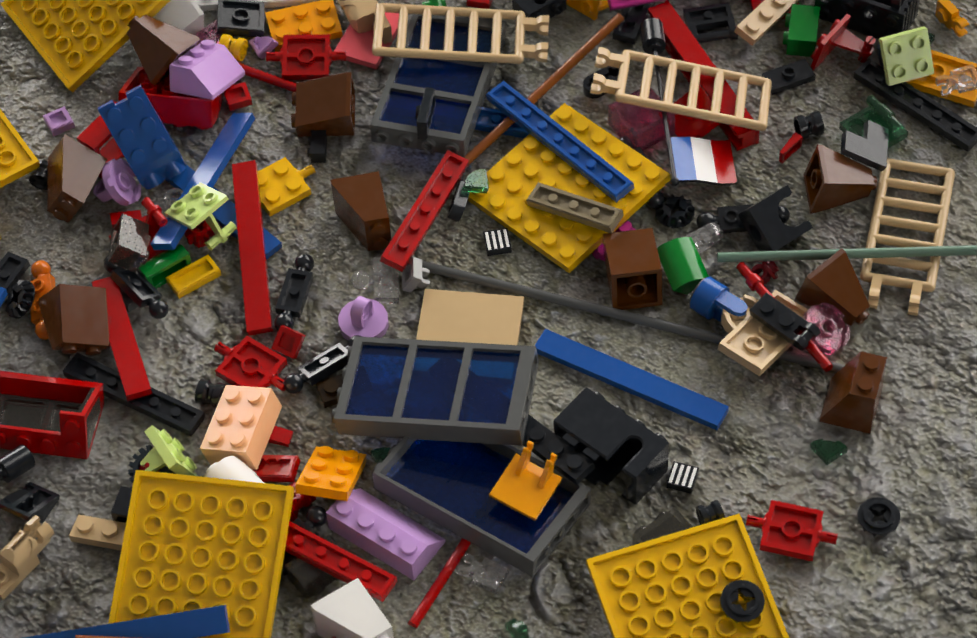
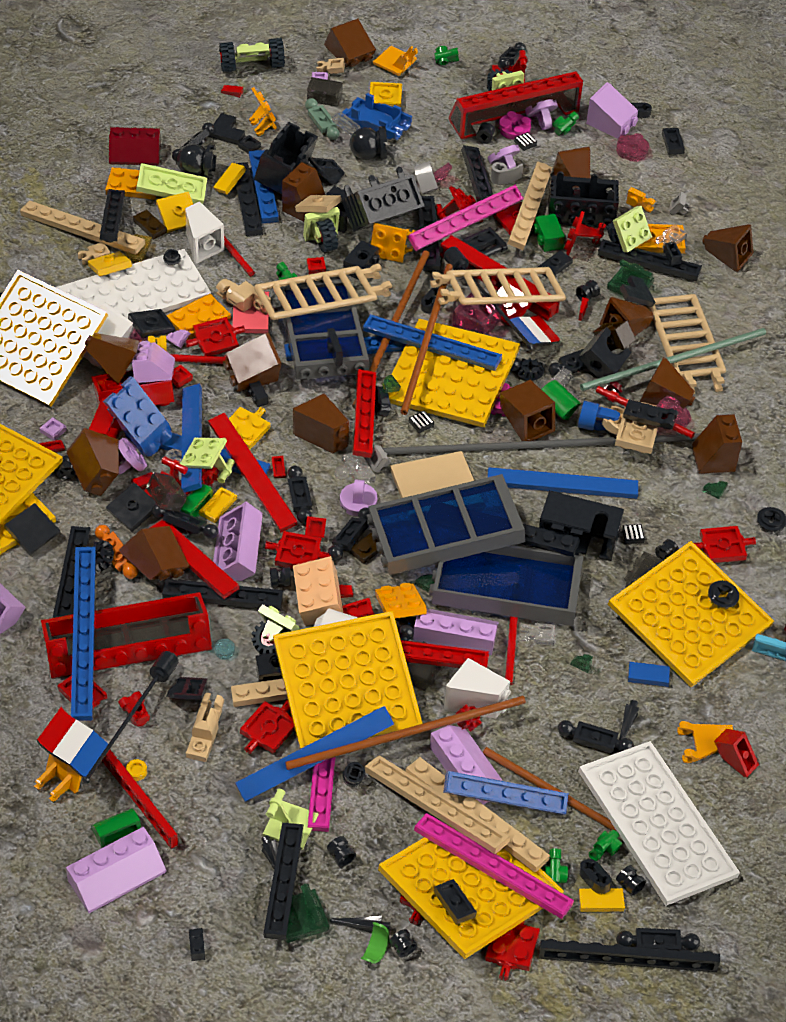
camera: 30 degrees left, 5 degrees down
light orange plate [489,441,562,521] -> none
dark tan tile [526,182,624,234] -> none
none -> red piece [39,440,65,453]
none -> black plate [106,482,157,532]
none -> lavender slope [213,502,263,581]
none -> clear light blue tile [214,639,235,659]
none -> red plate [240,700,295,754]
none -> red piece [271,456,286,478]
none -> dark orange piece [400,264,453,415]
none -> dark brown brick [593,321,636,351]
none -> black piece [663,242,682,266]

